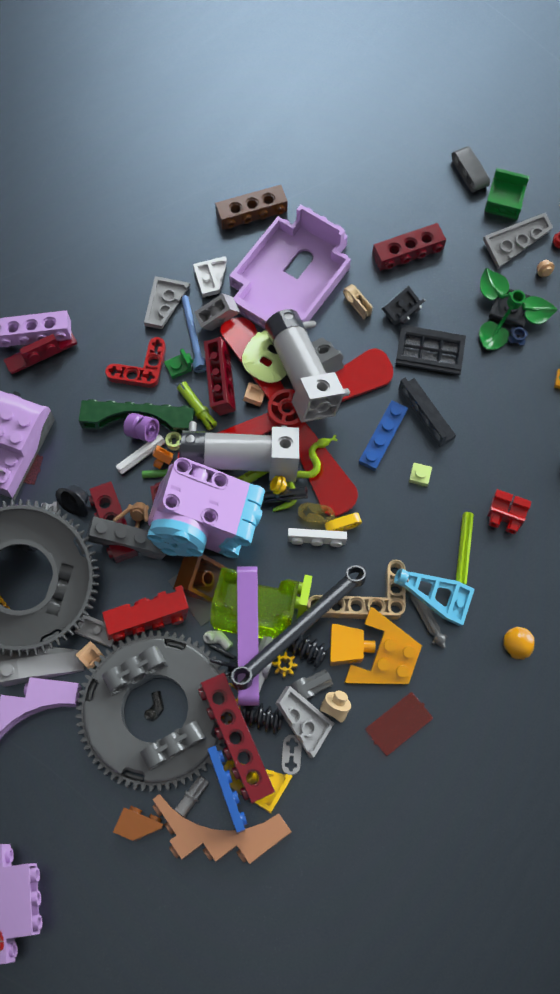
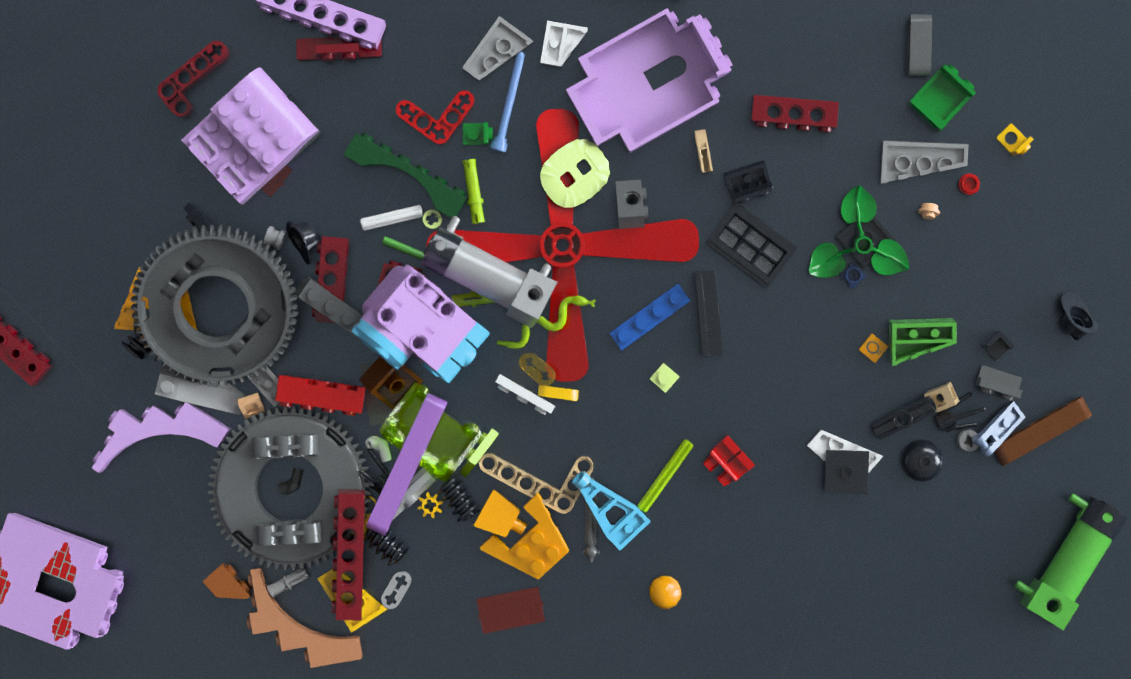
camera: 30 degrees right, 20 degrees up
medium nougat plant [113,502,149,528] -> none
medium lavender wheel [124,413,159,442] -> none
orange tile [152,445,173,469] -> none
light grey brick [194,293,240,331] -> none
dark red brick [204,337,236,416] -> none
blue plate [208,746,247,834] -> none
black piece [231,565,366,690] -> none
light nougat plate [243,382,264,406] -> none
black pin [262,486,308,504] -> none
light grey piece [265,309,350,422] -> none
yellow plate [270,476,287,495] -> none
light grey wing [276,686,334,758] -> none
dark grey piece [290,669,333,701] -> none
tan piece [320,690,351,722] -> none

